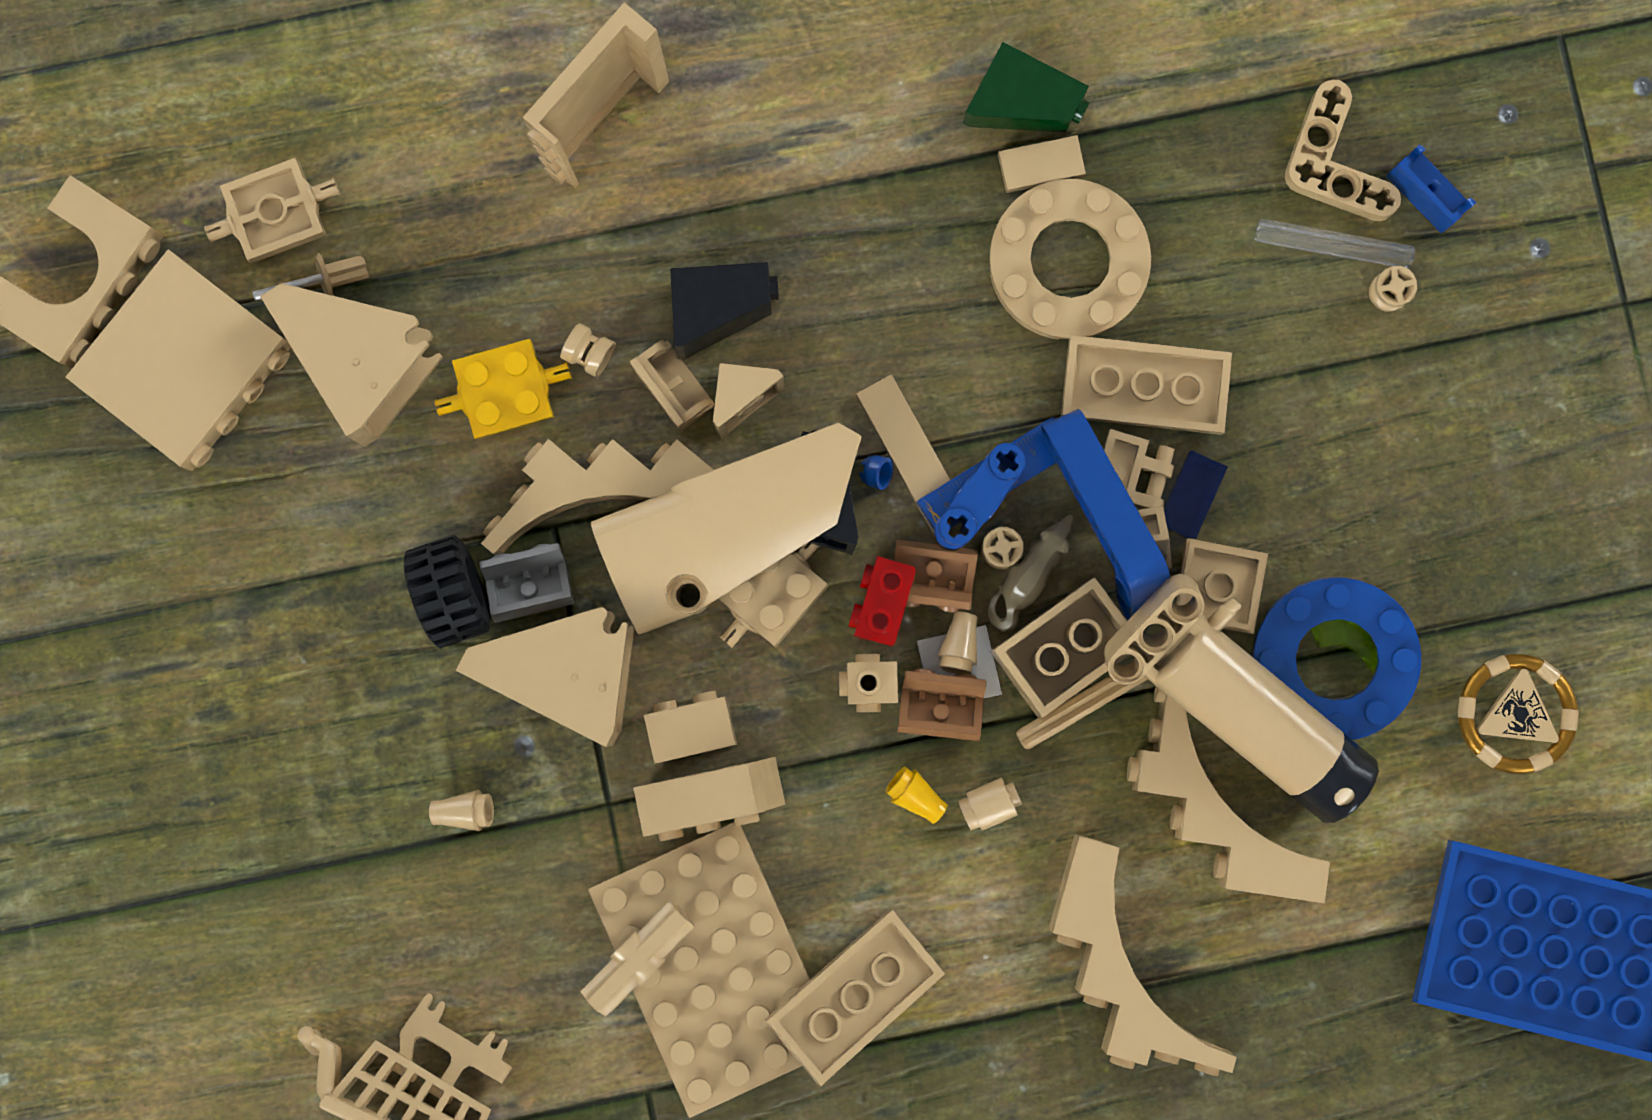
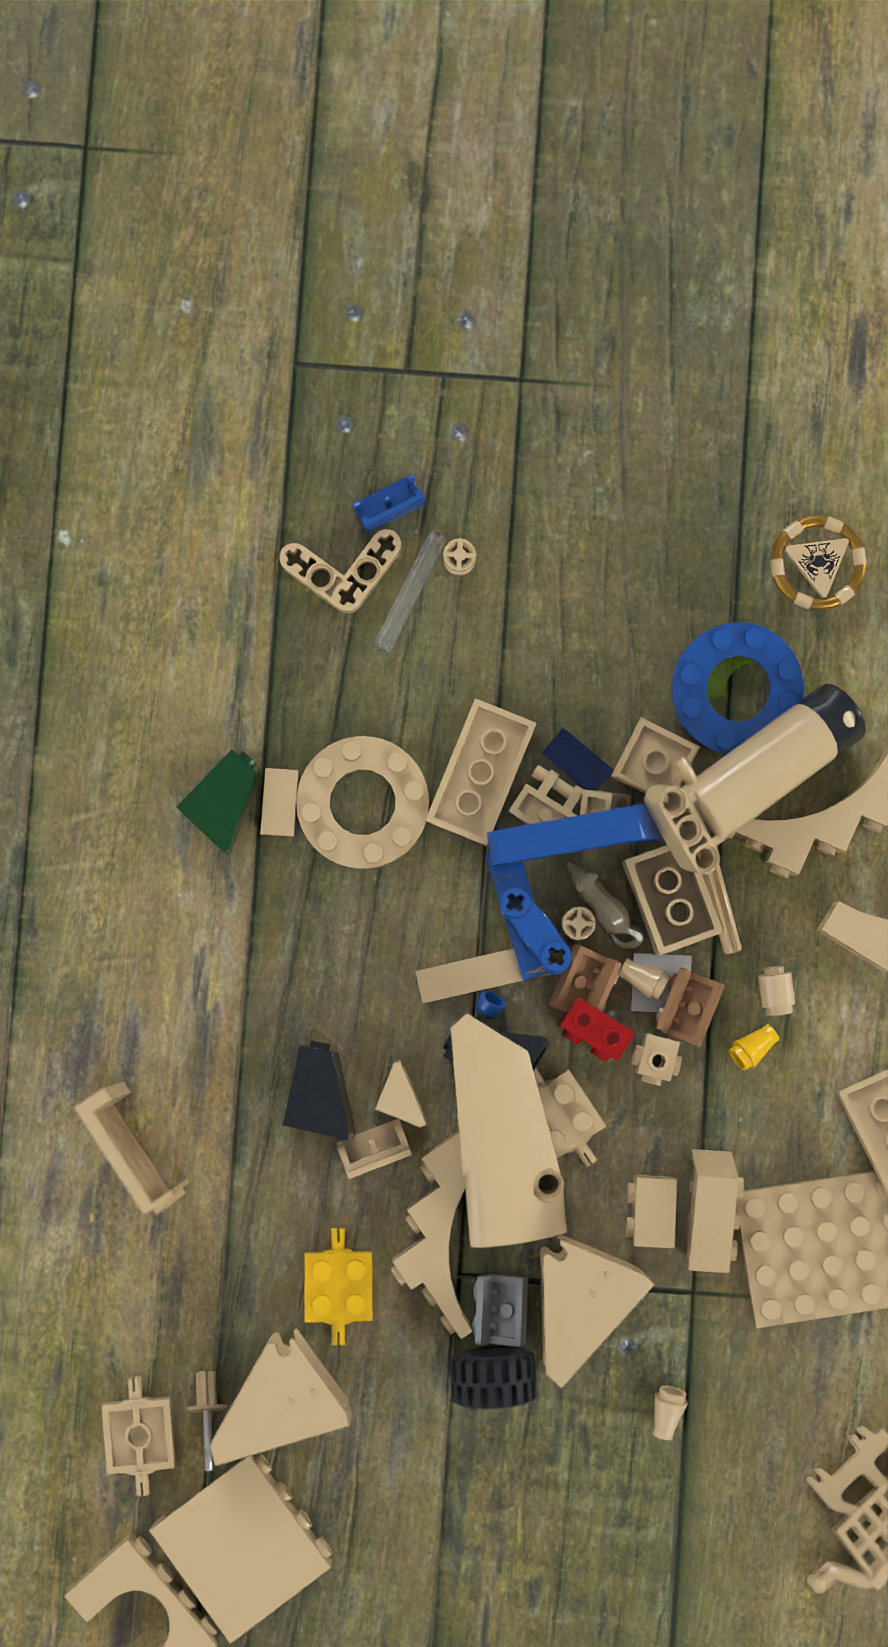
camera: 75 degrees left, 0 degrees up
tan wheel [560,323,616,378] -> none
tan piece [580,900,695,1017] -> none

